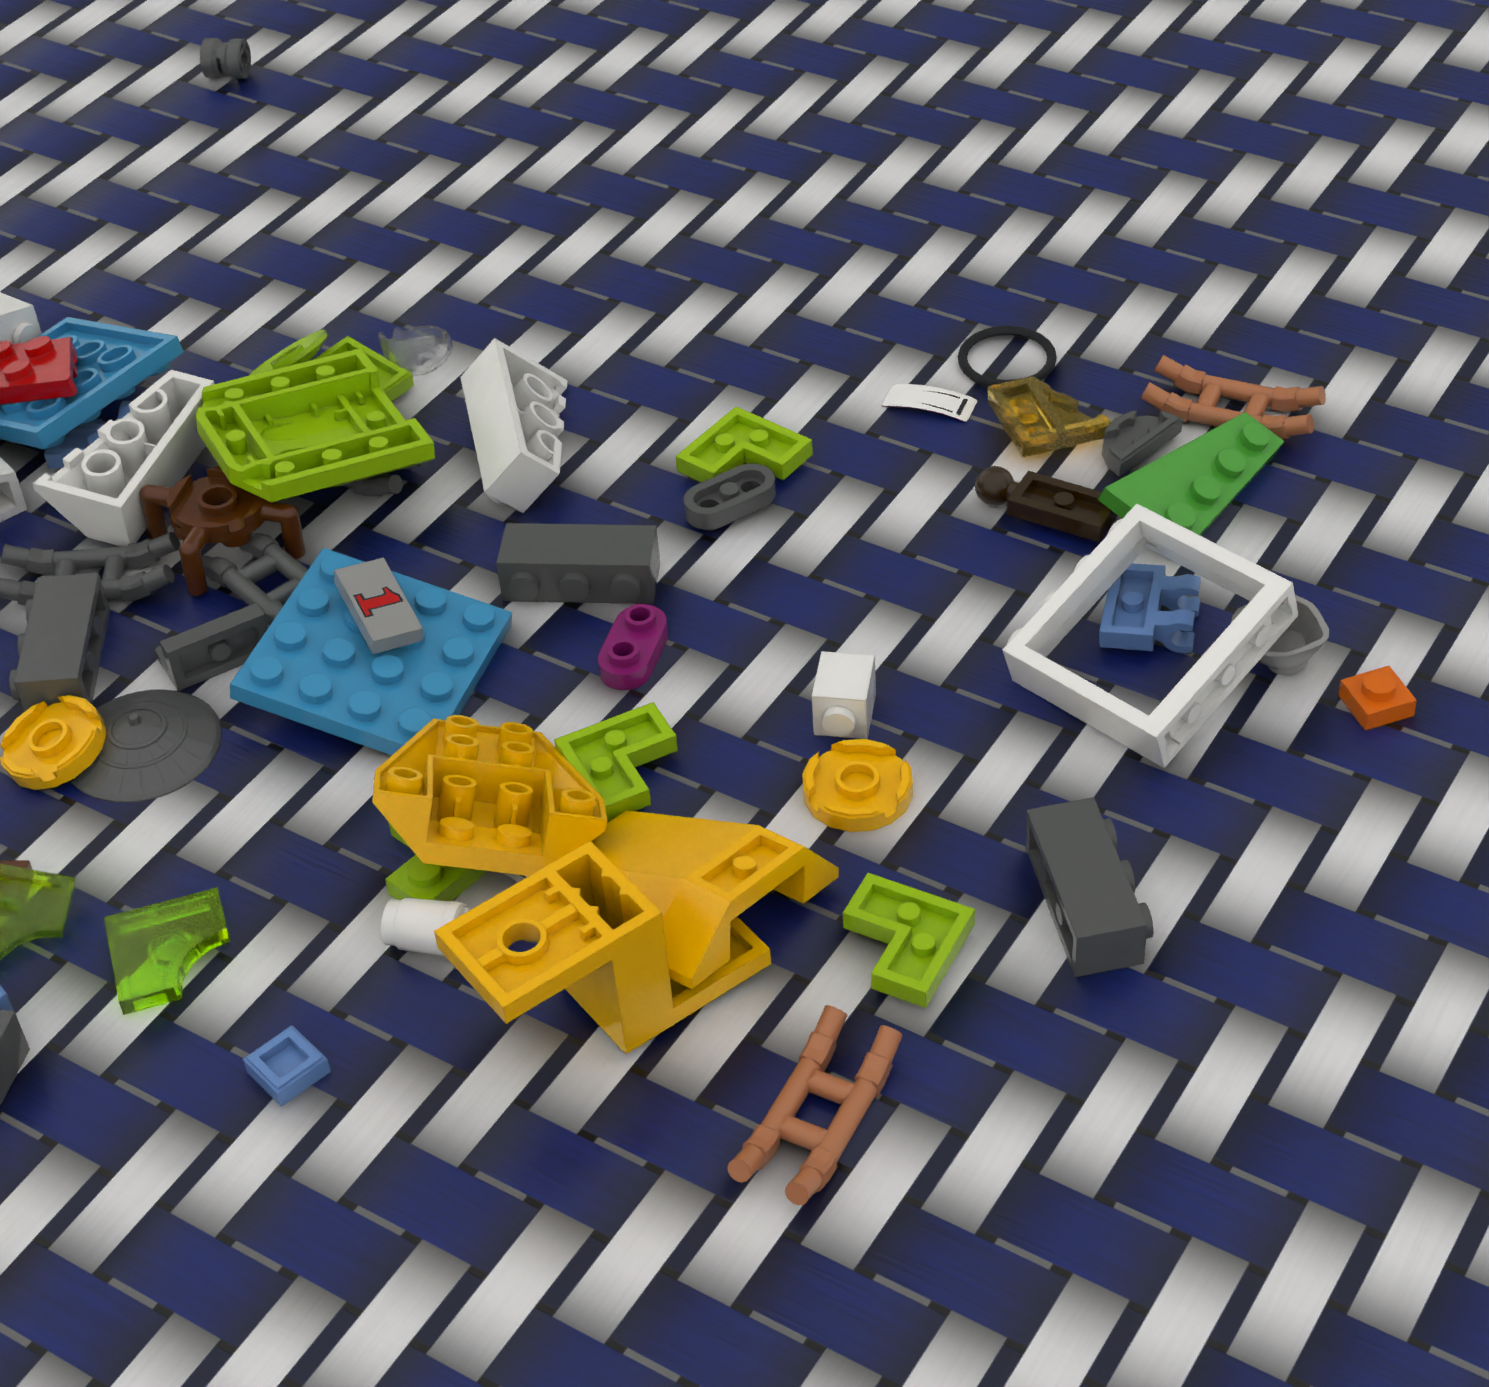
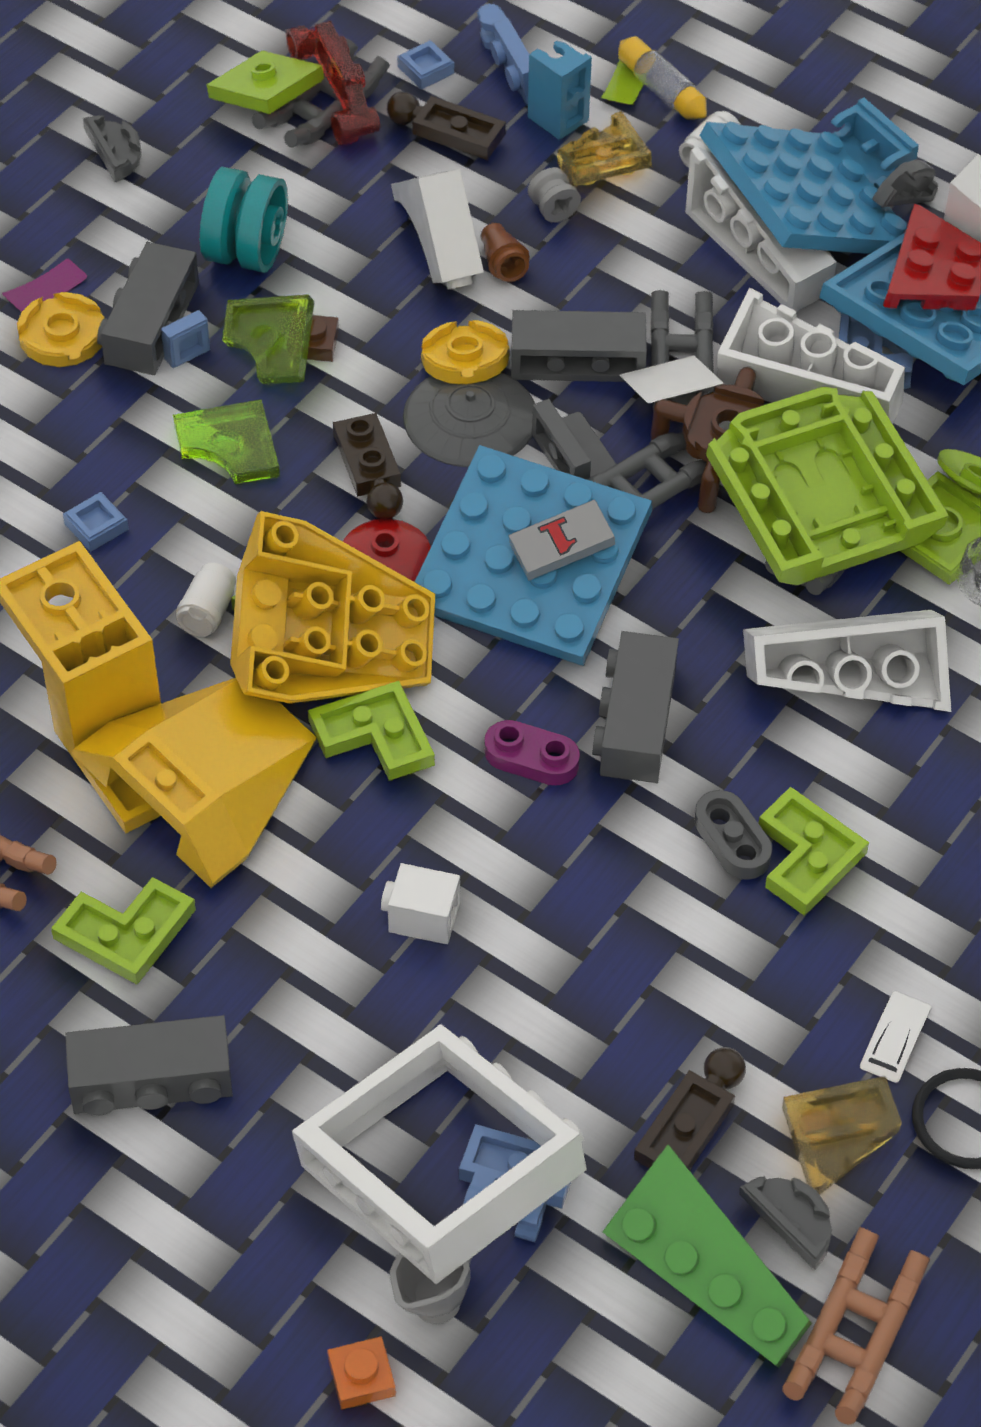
camera: 90 degrees right, 10 degrees up
yellow tile [802,739,913,832] -> none
none -> dark brown plate [333,413,403,519]
none -> red dish [342,519,431,582]
none -> white sticker [620,355,724,404]

